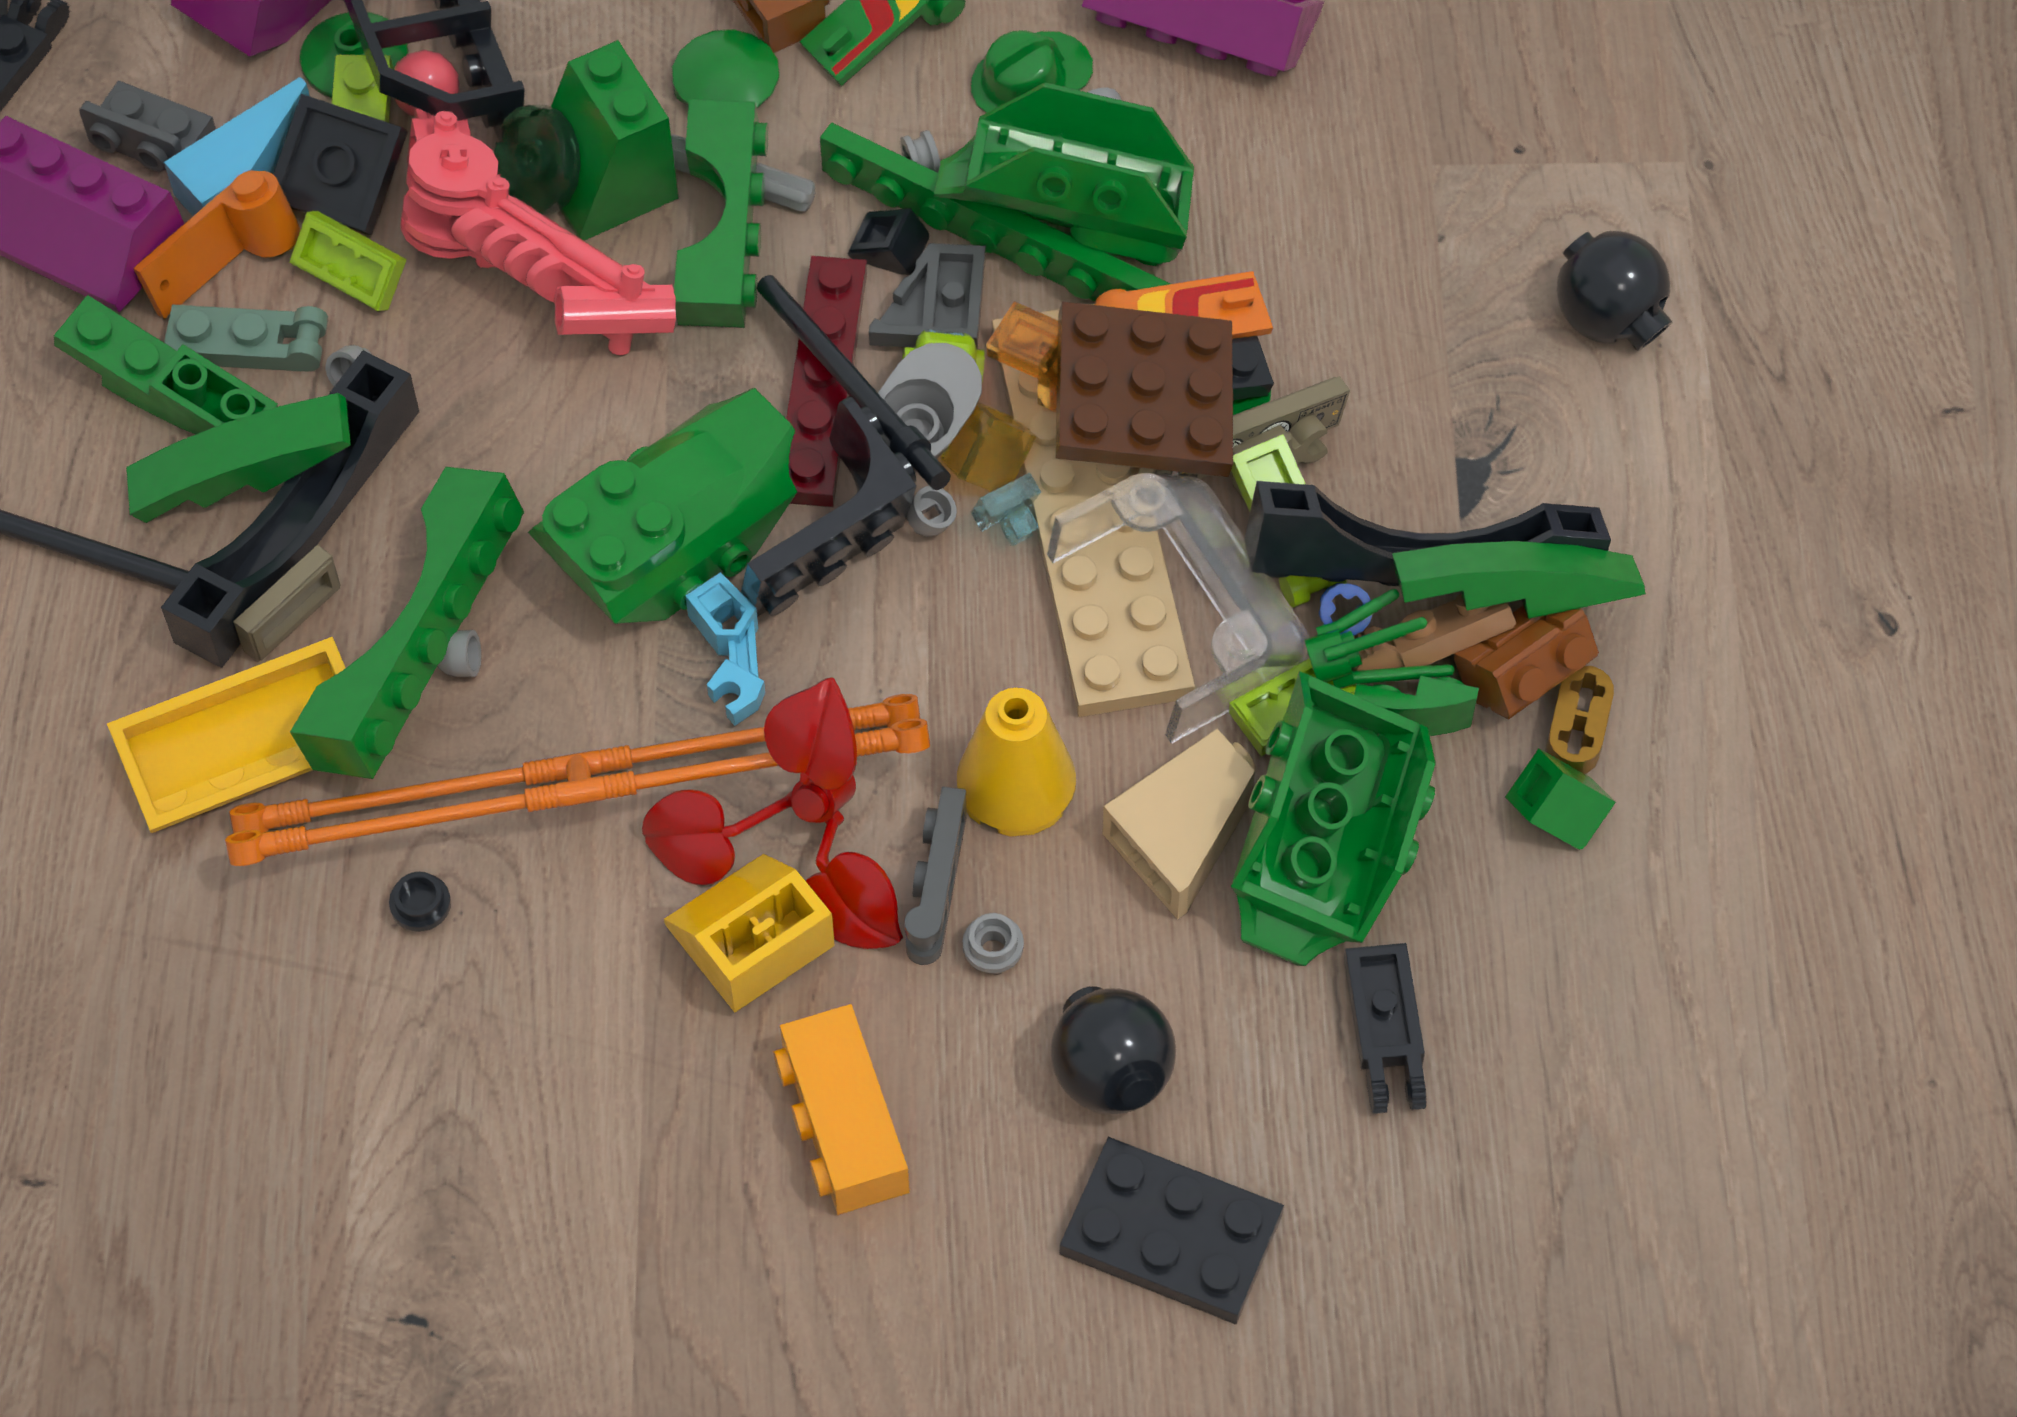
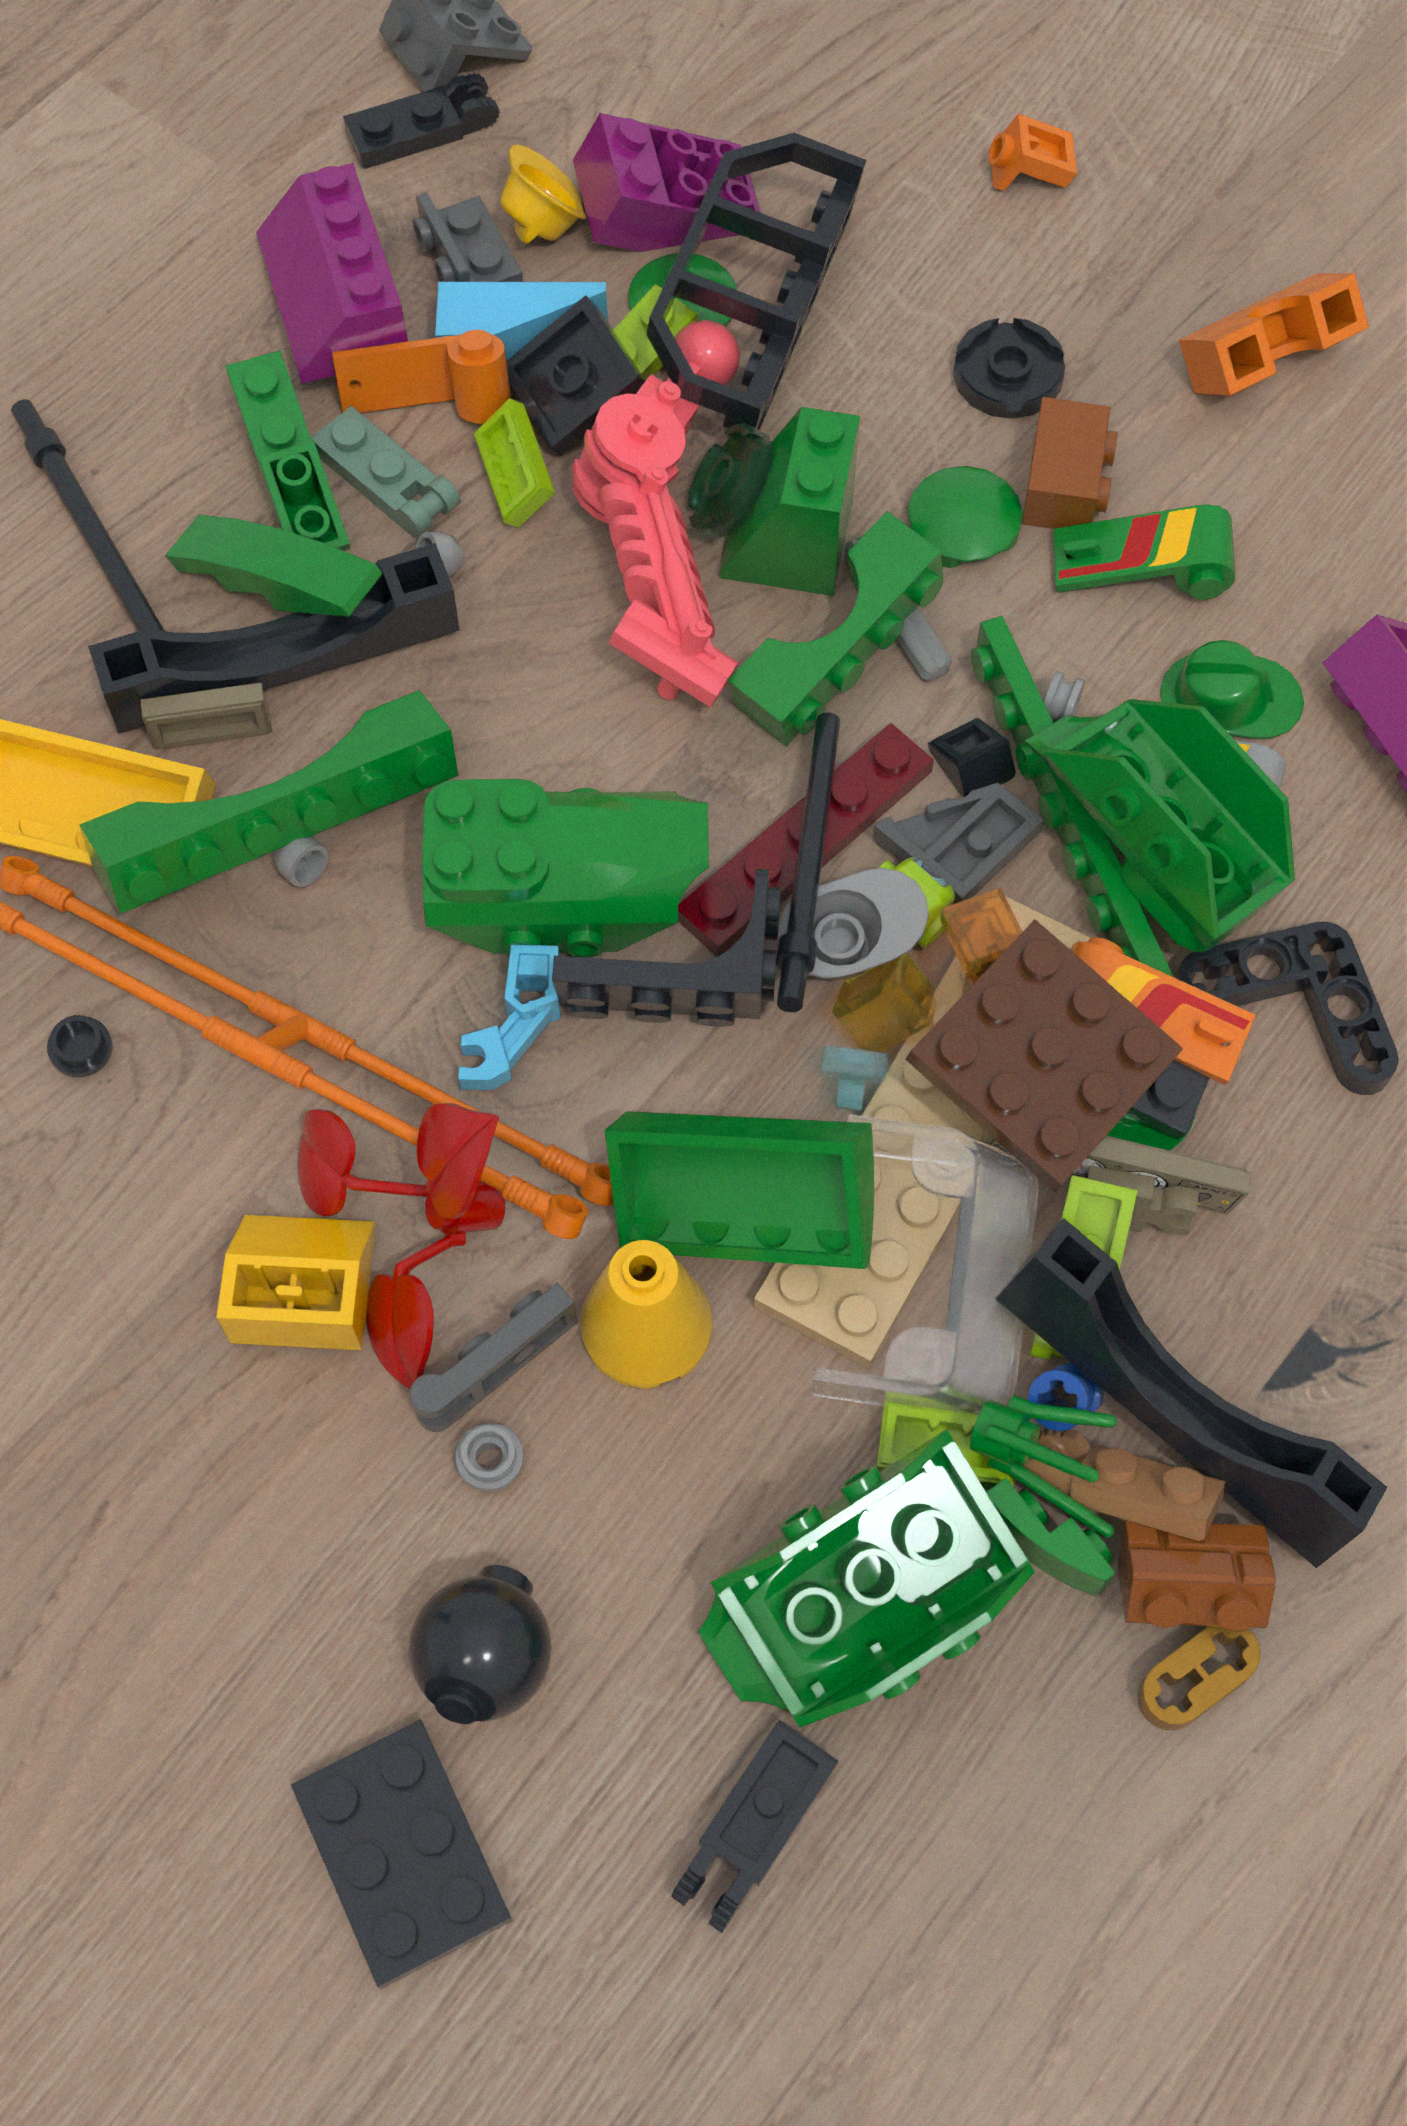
camera: 40 degrees right, 5 degrees up
light orange brick [773,1004,910,1215] -> none
light grey hinge [906,486,957,537] -> none
tan slope [1103,729,1256,920] -> none
green slope [1392,541,1646,619] -> none
green panel [1505,748,1616,849] -> none
none -> yellow piece [500,144,587,244]
none -> green slope [604,1111,874,1269]
none -> black beam [1176,921,1399,1095]

